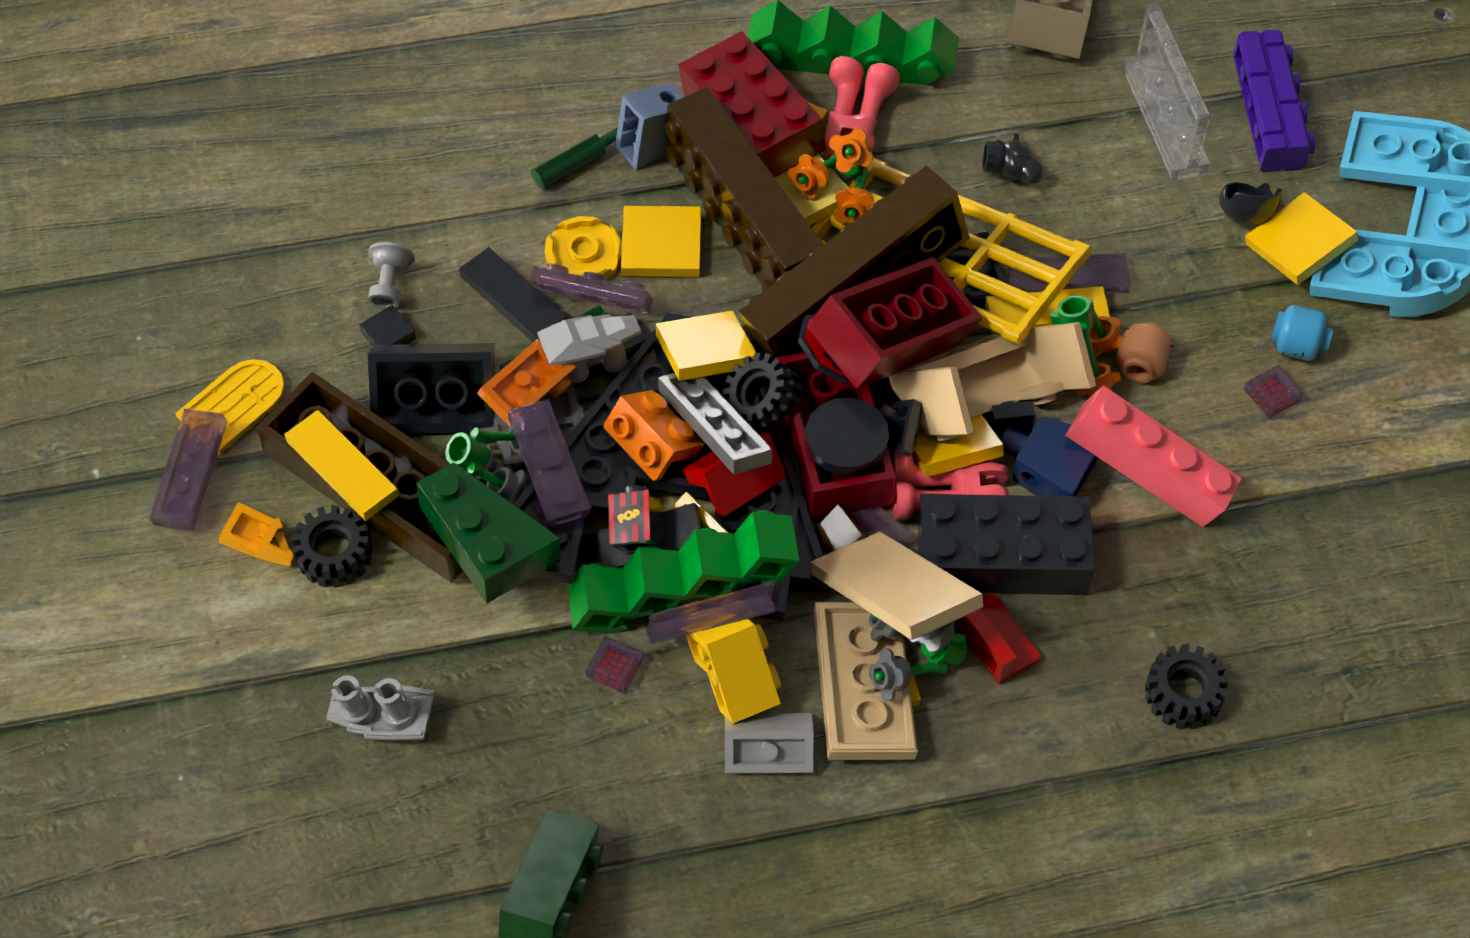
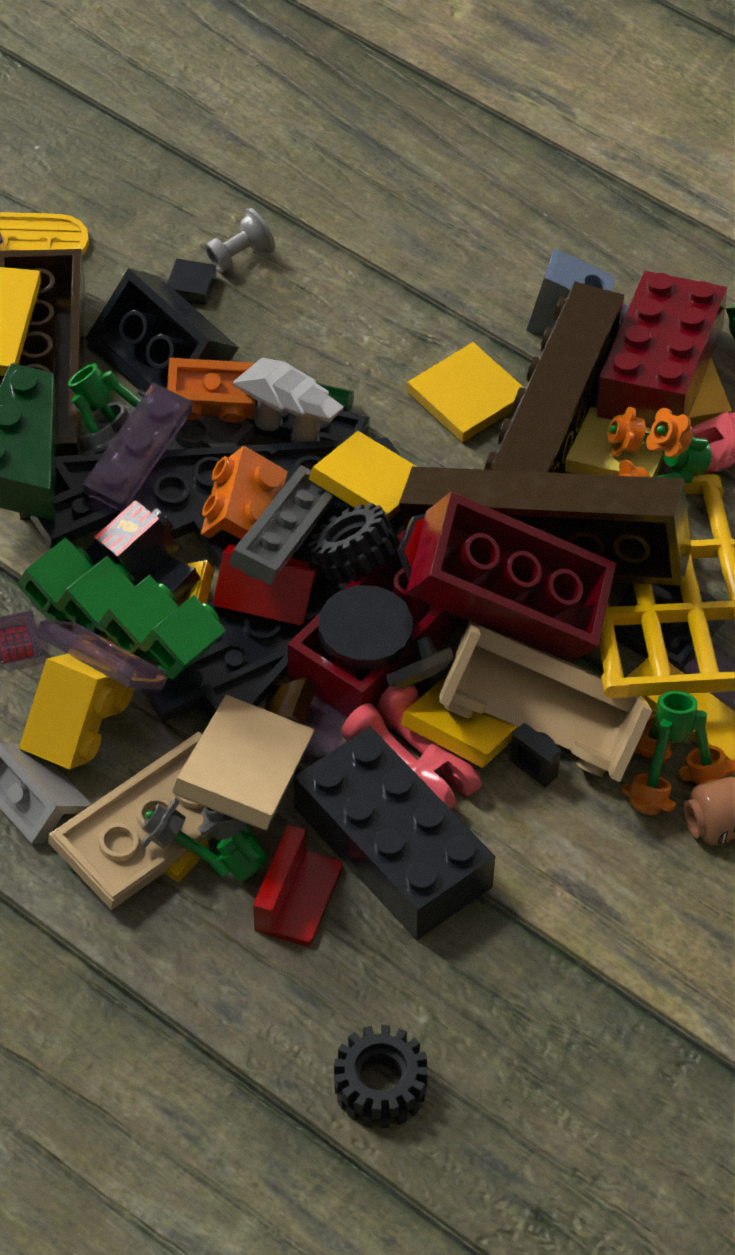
camera: 50 degrees right, 5 degrees down
black tile [459,247,567,341] -> none
clear purple plate [529,263,653,315] -> none
dark green axle [531,127,618,190] -> none
yellow tile [545,216,622,286] -> none
dark blue torso [1001,417,1099,497] -> none
coral brick [1065,386,1242,527] -> none

